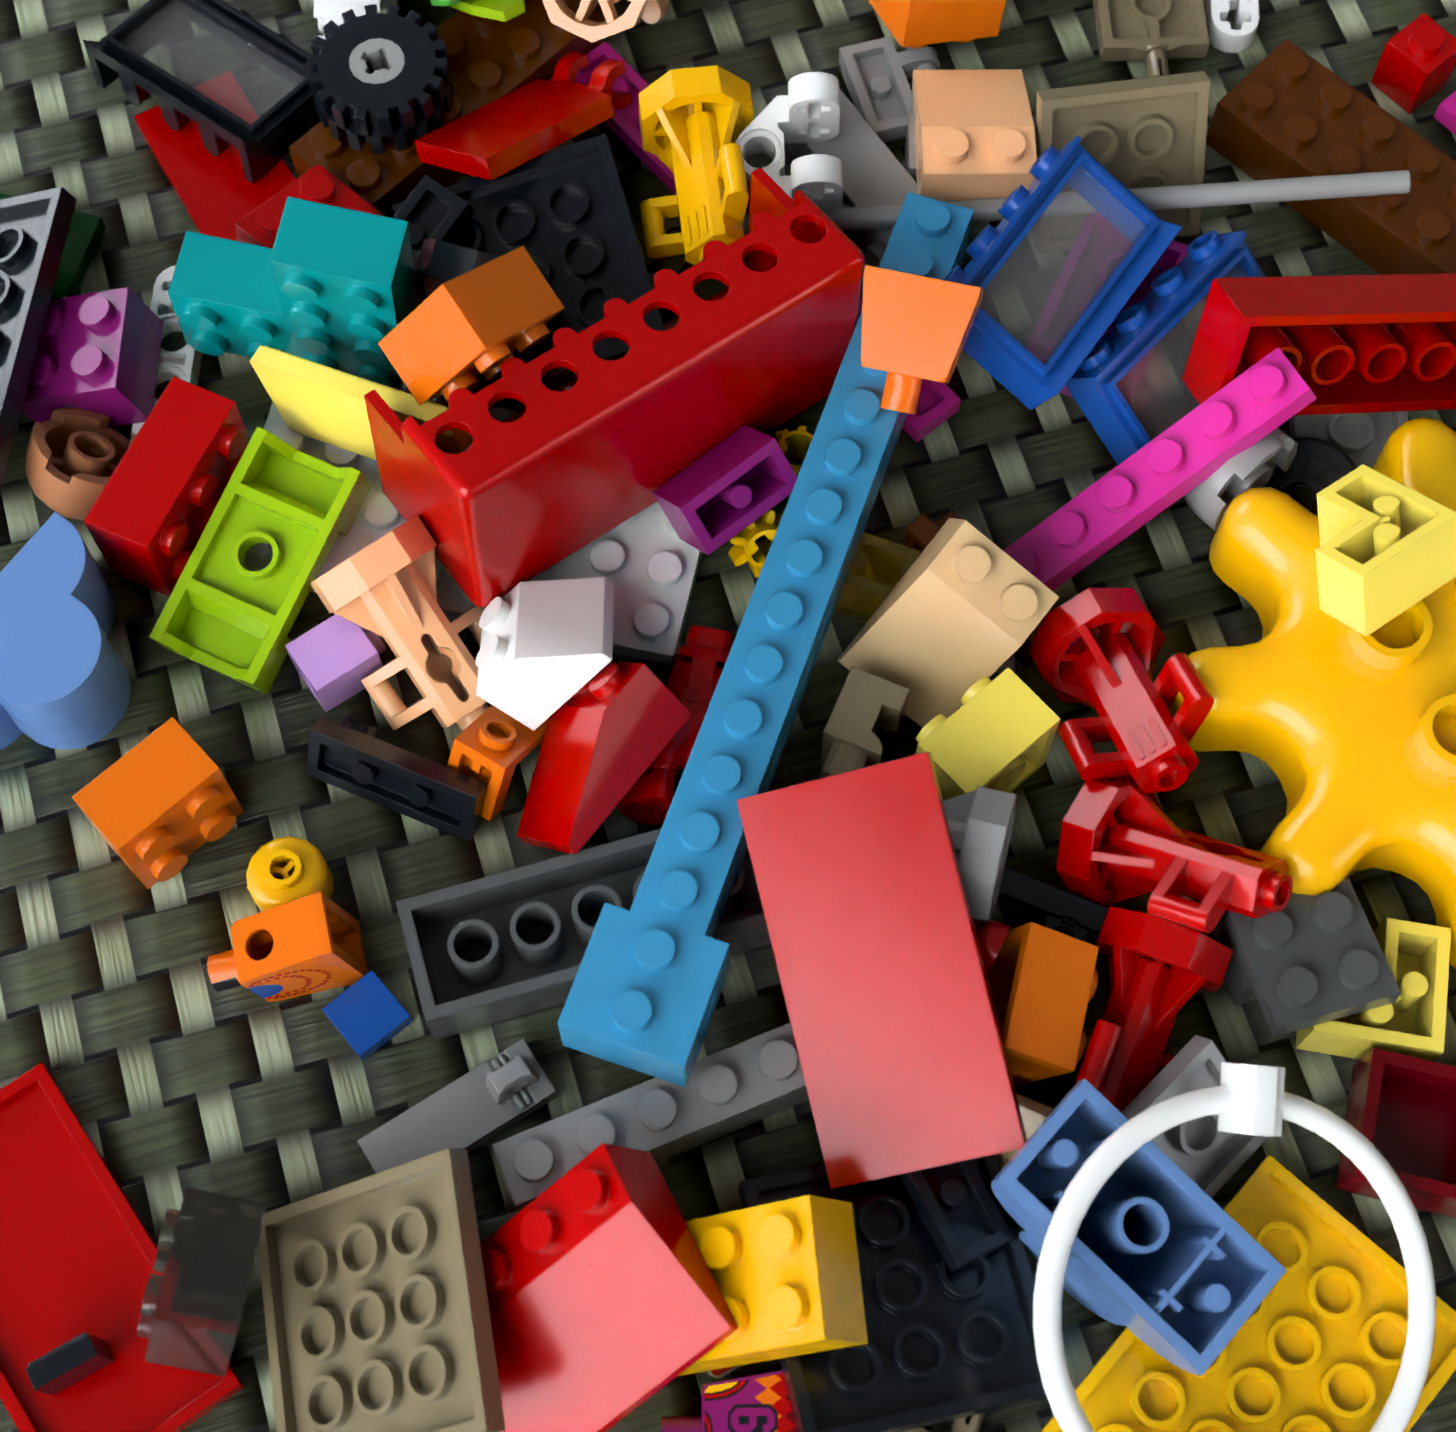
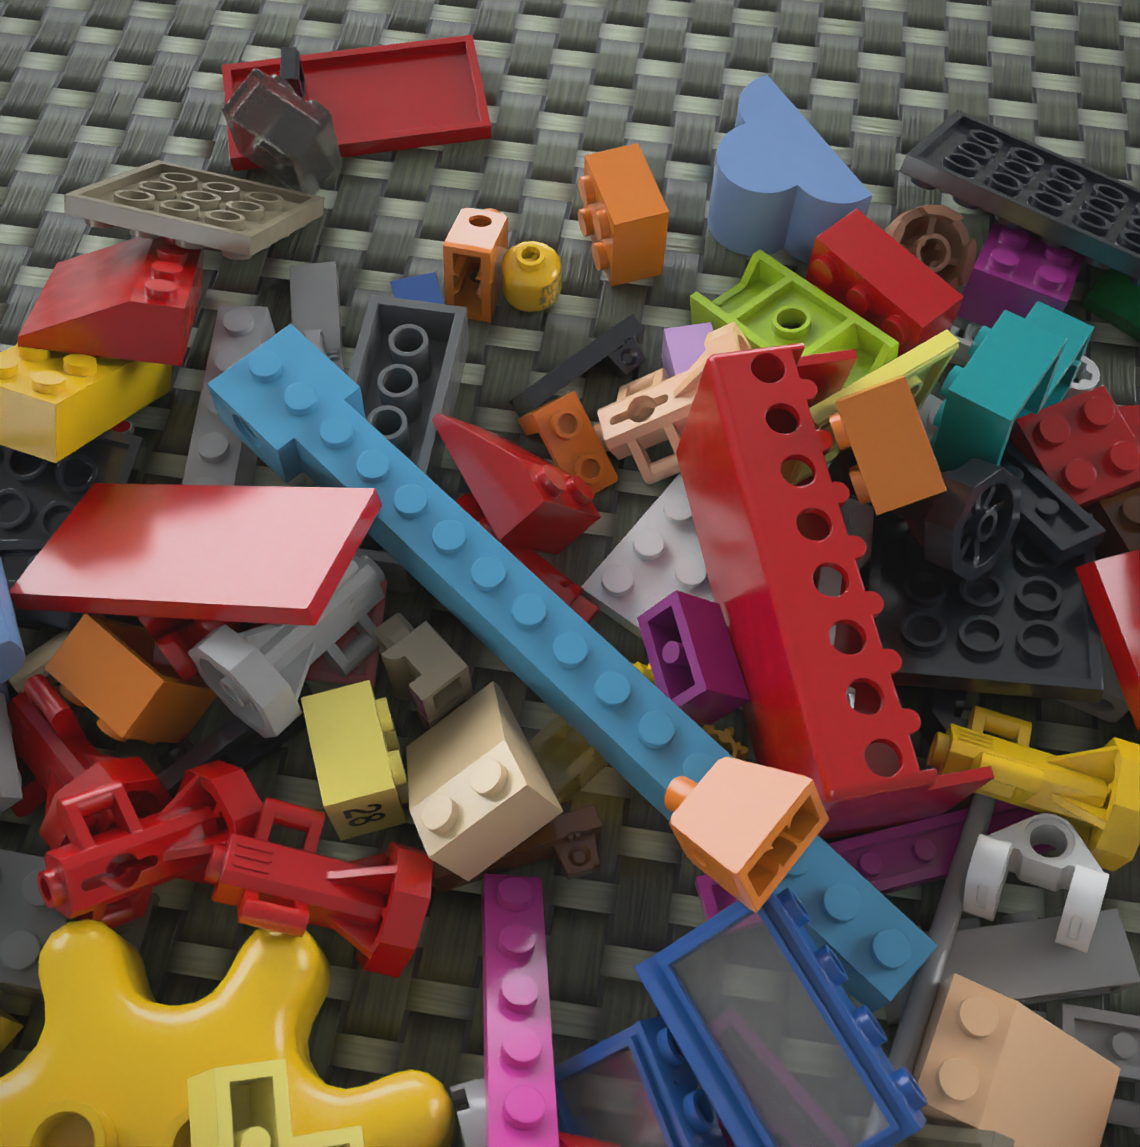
camera: 115 degrees right, 5 degrees down
white slope [475,577,614,731] -> none

